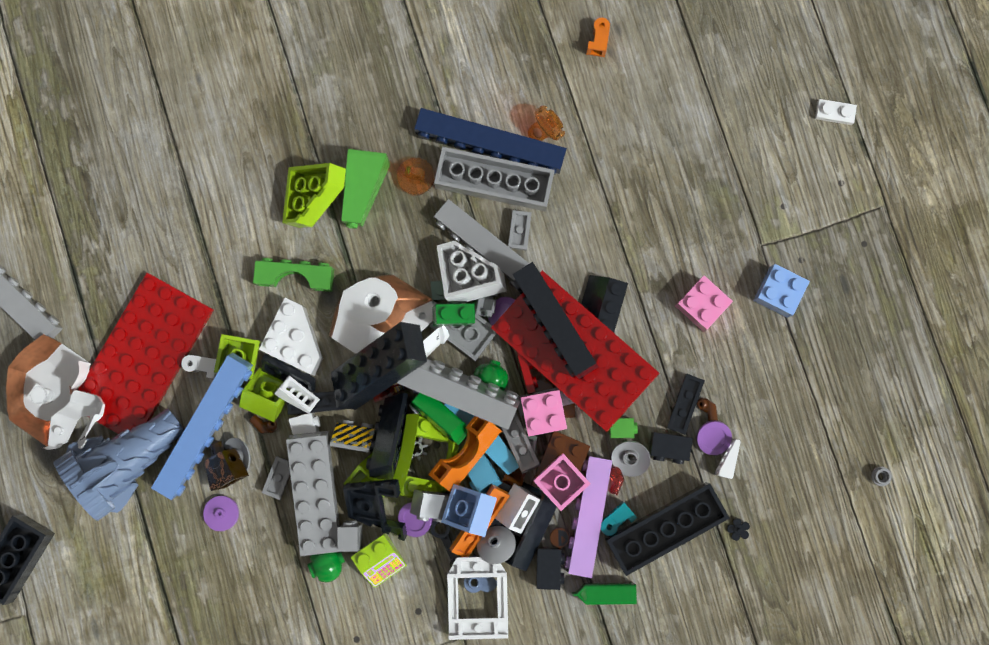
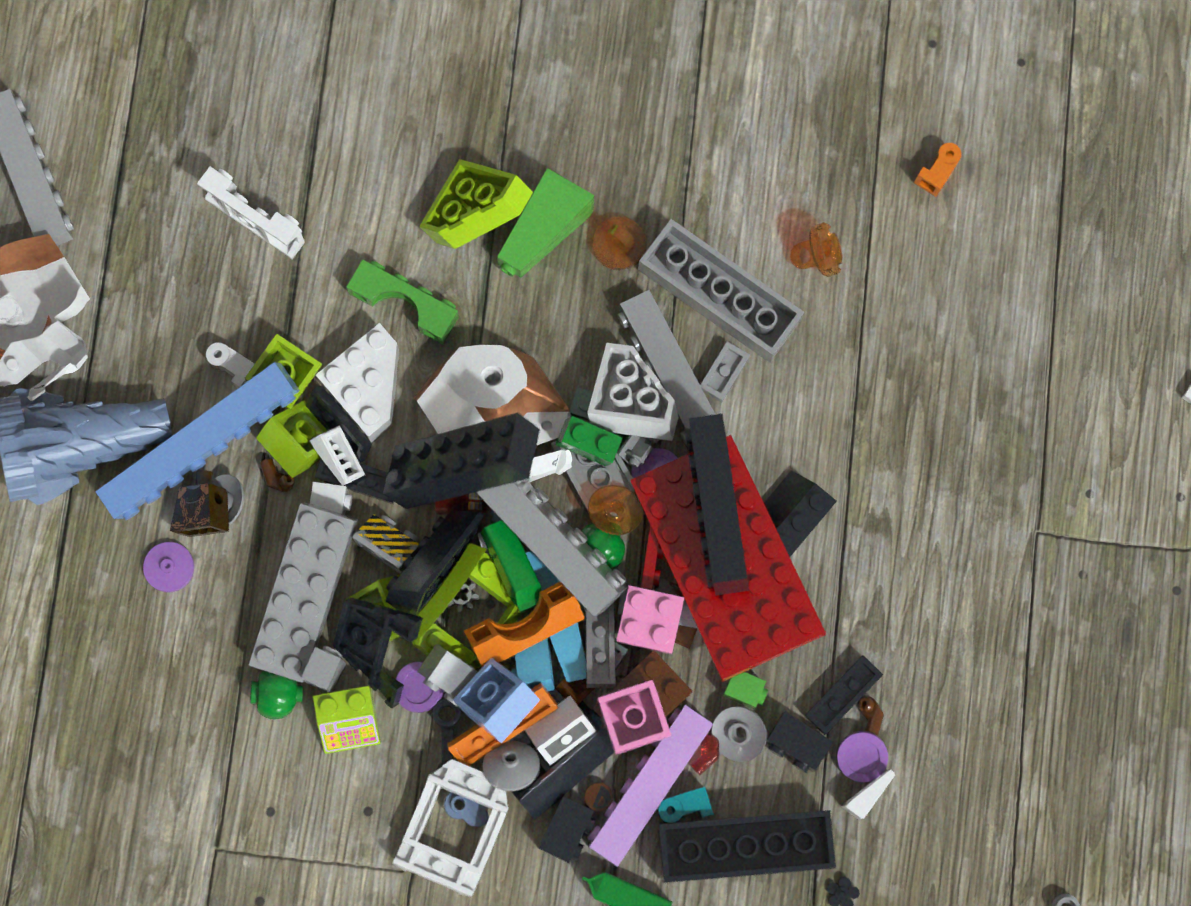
camera: 15 degrees right, 5 degrees down
red plate [77,273,214,434] -> none
light grey plate [262,456,290,500] -> none
dark blue brick [414,108,567,175] -> none
bright pink brick [675,276,733,332] -> none
light blue brick [753,264,810,318] -> none
none -> white piece [197,167,305,259]
none -> clear orange dish [588,485,643,535]

